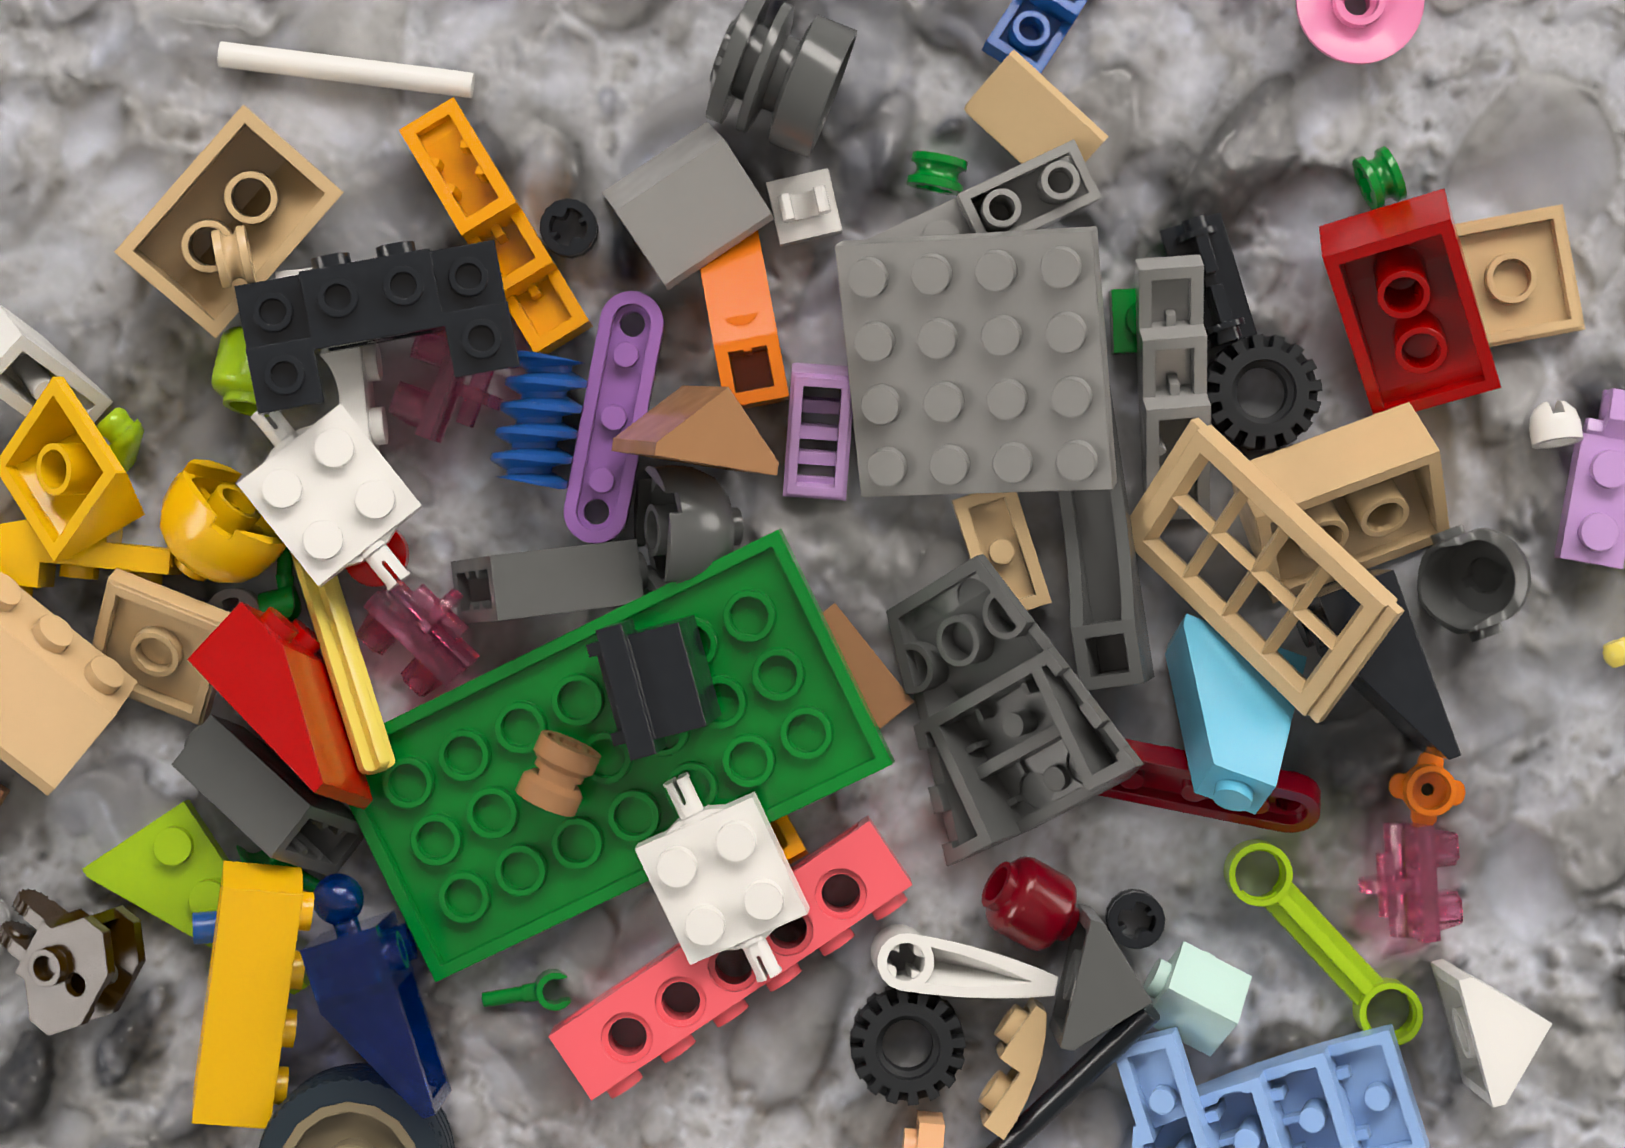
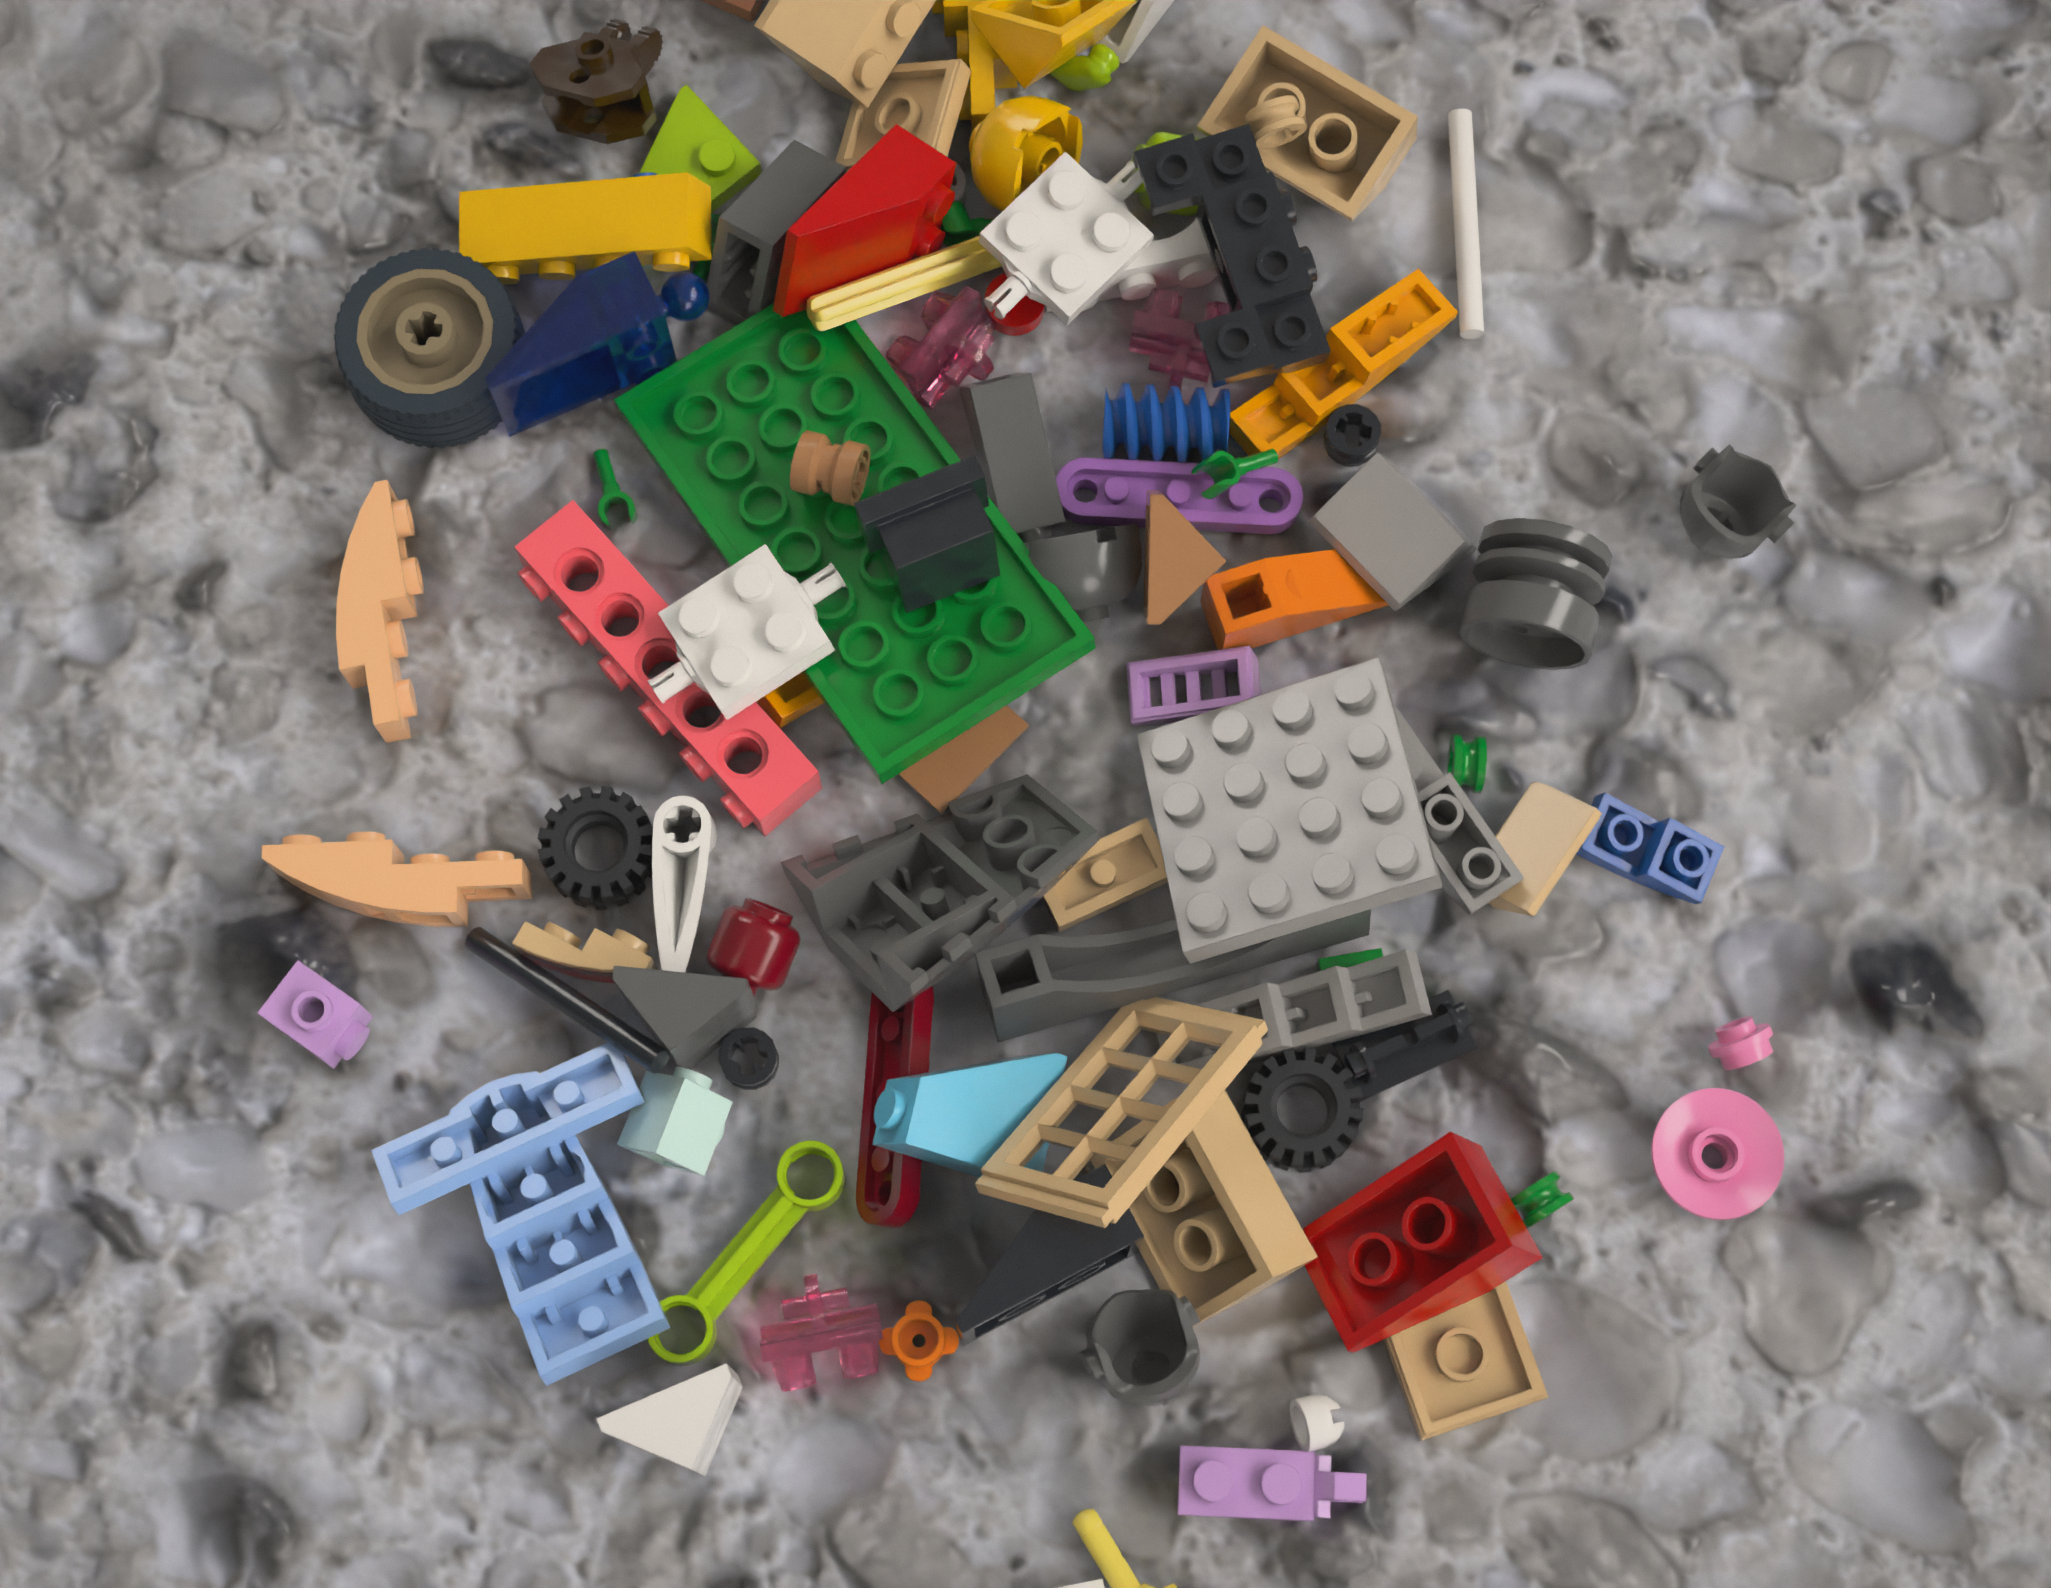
camera: 80 degrees right, 15 degrees down
white tile [766,168,842,247] -> none
none -> green hand [1191,449,1278,499]

